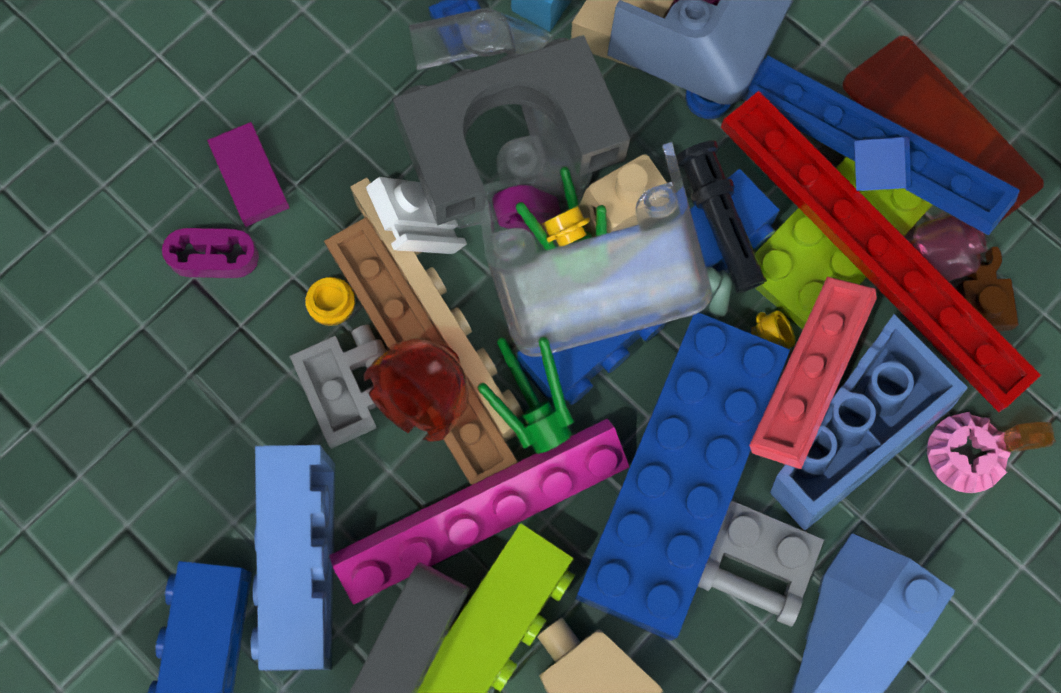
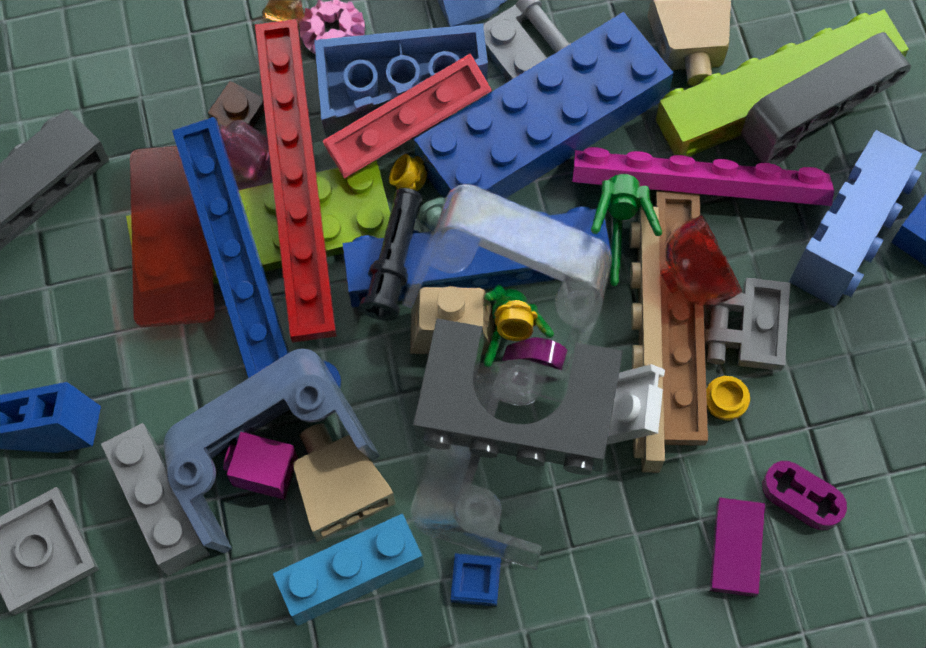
camera: 145 degrees left, 5 degrees down
blue tile [854,137,911,191] -> none

